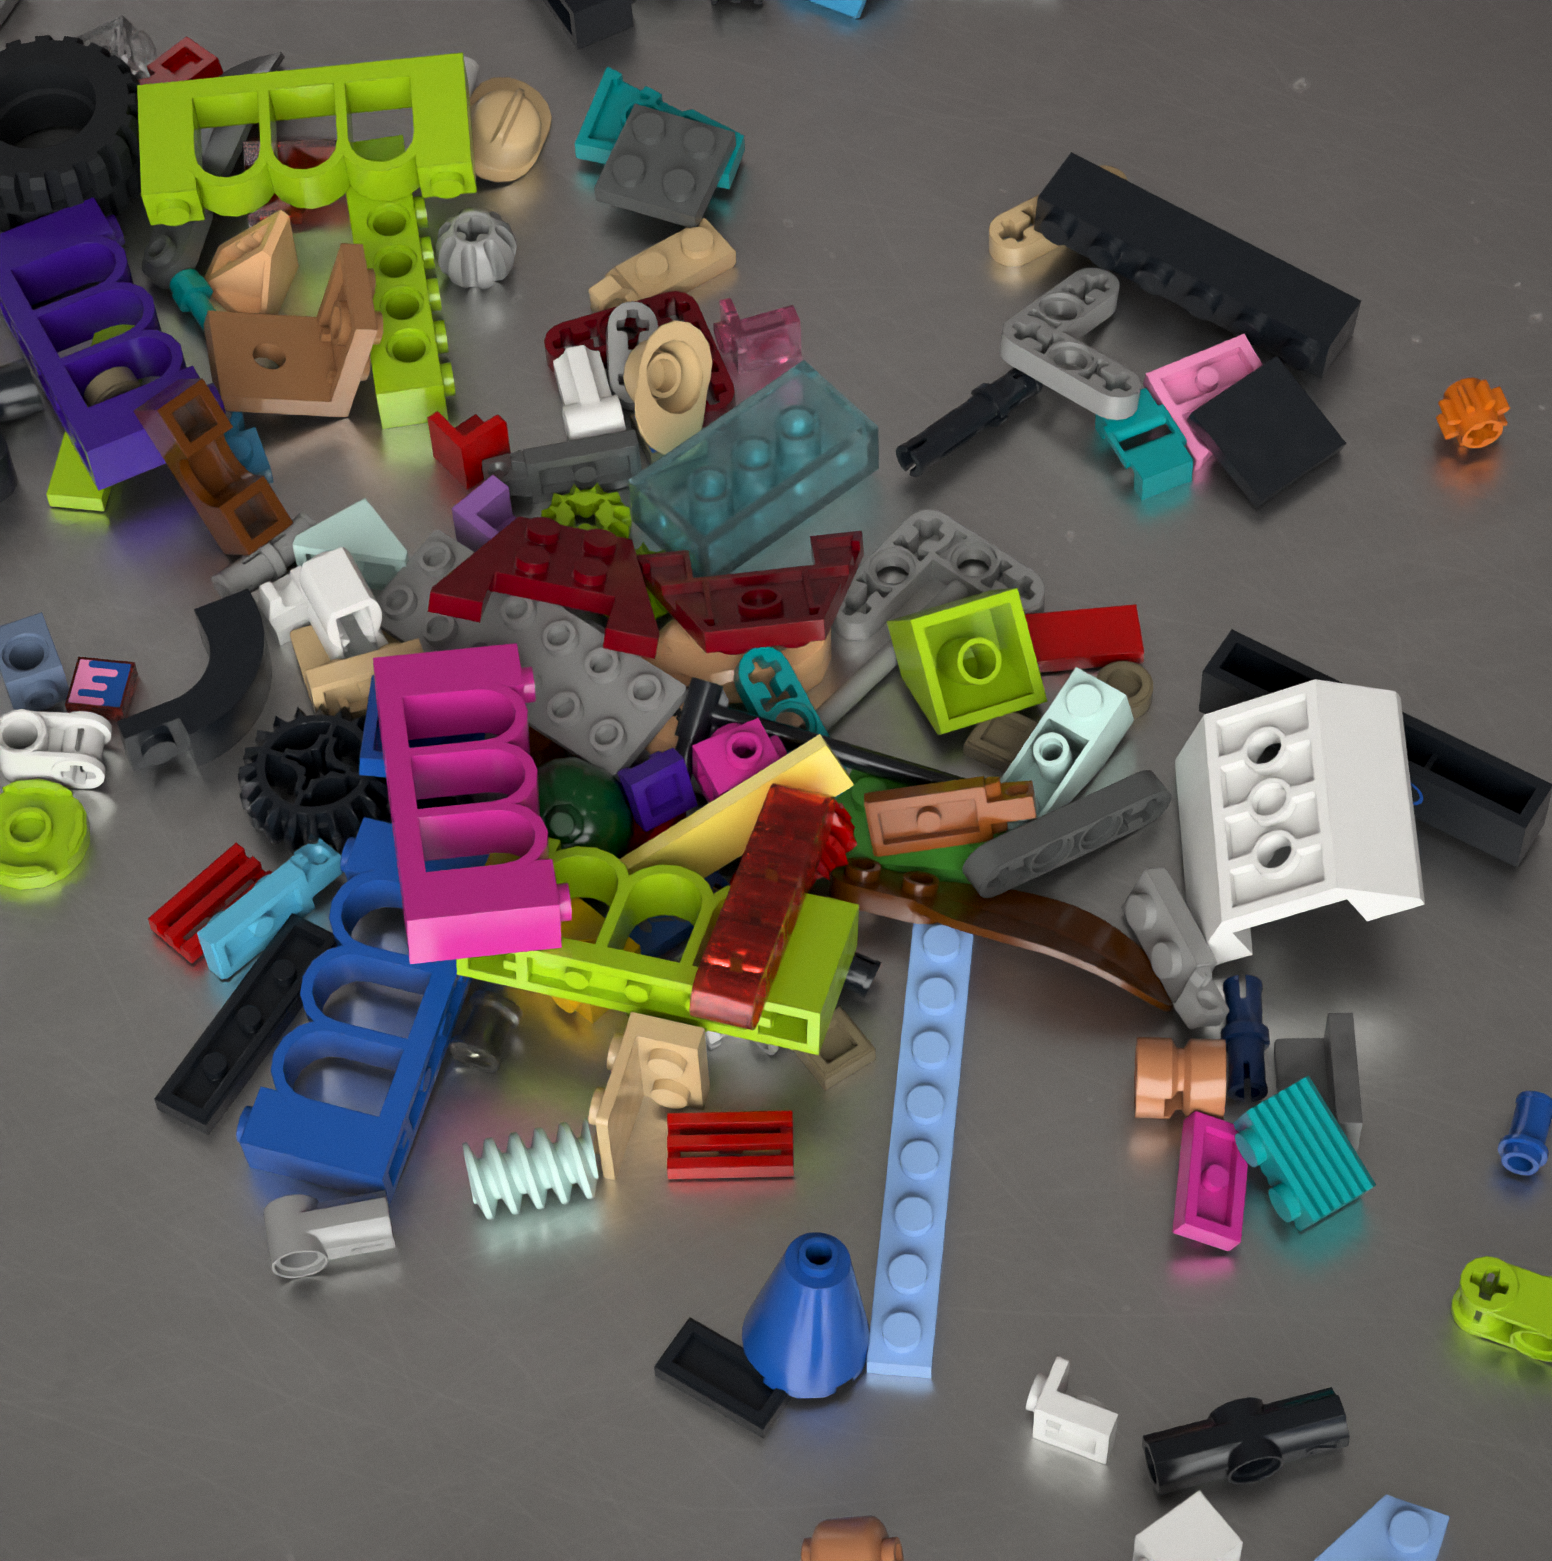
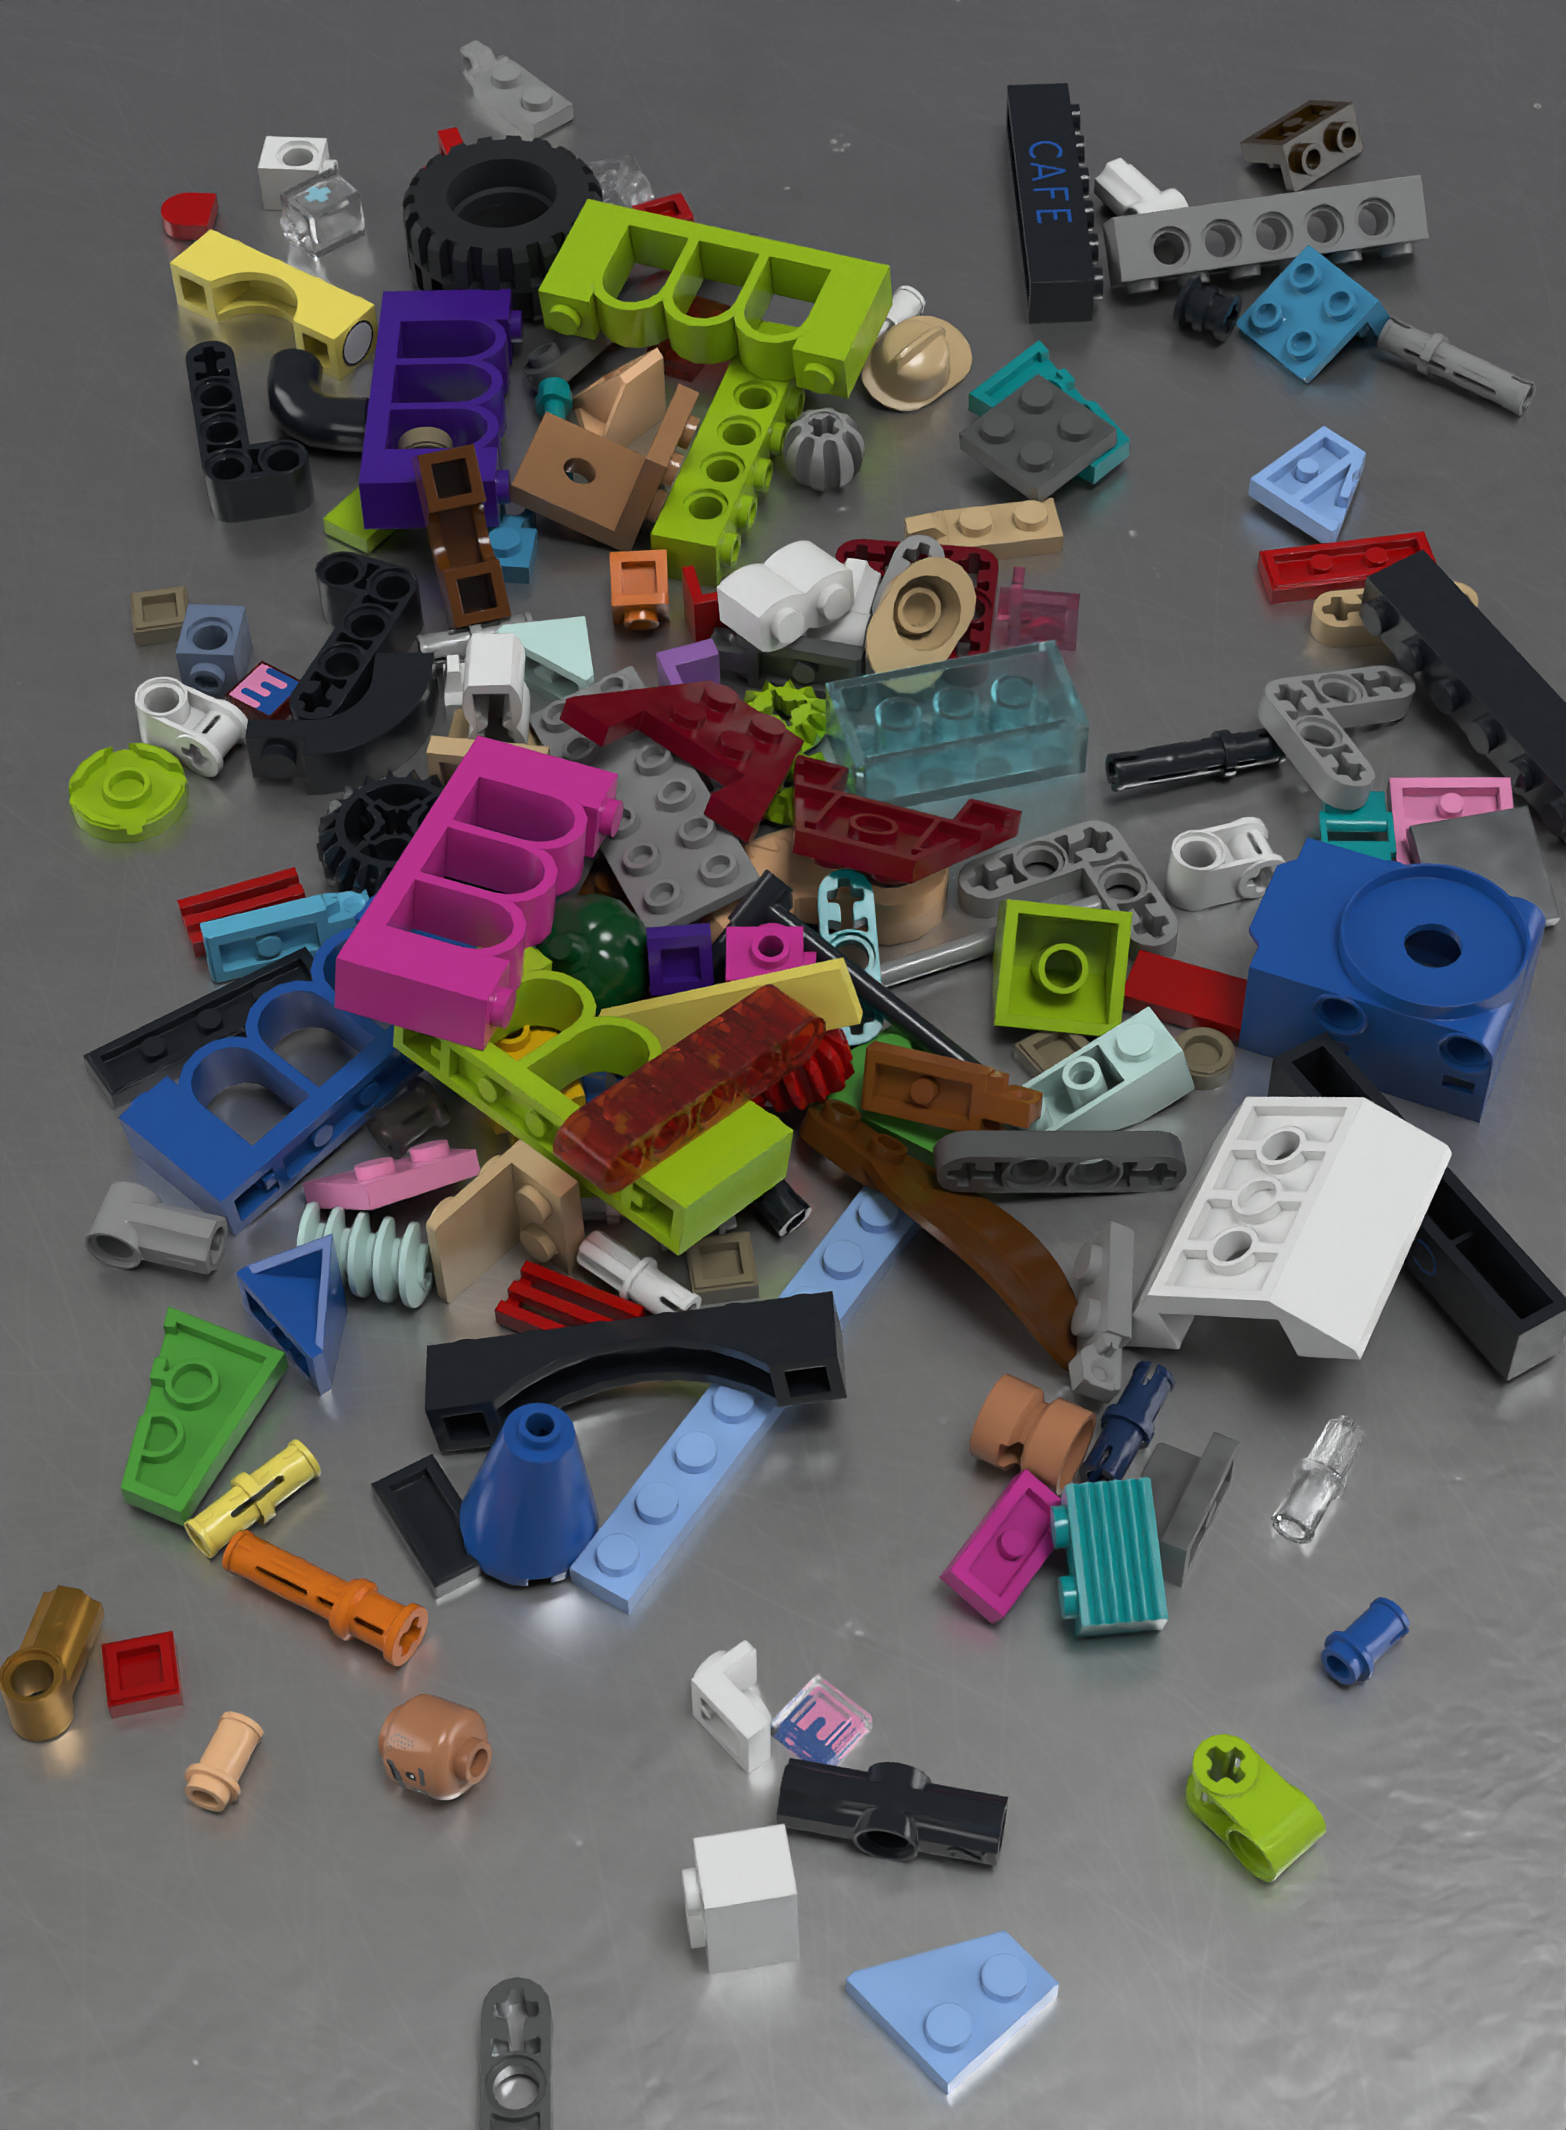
camera: 25 degrees right, 5 degrees down
none -> bright green wing [120,1306,288,1526]
none -> light yellow pin [184,1439,321,1558]
none -> orange pin [222,1529,428,1666]
none -> blue slope [236,1233,348,1396]
none -> black beam [289,551,424,720]
none -> bright pink wing [302,1140,480,1210]
none -> black arch [425,1291,847,1452]
none -> white axle [576,1231,702,1315]
none -> orange bracket [609,549,670,630]
none -> white brick [717,541,855,652]
none -> clear tile [771,1674,872,1766]
none -> white piece [1164,817,1286,911]
none -> blue piece [1238,837,1546,1123]
none -> light blue wing [1248,426,1366,544]
none -> red tile [1257,531,1437,605]
none -> clear axle [1271,1415,1366,1544]

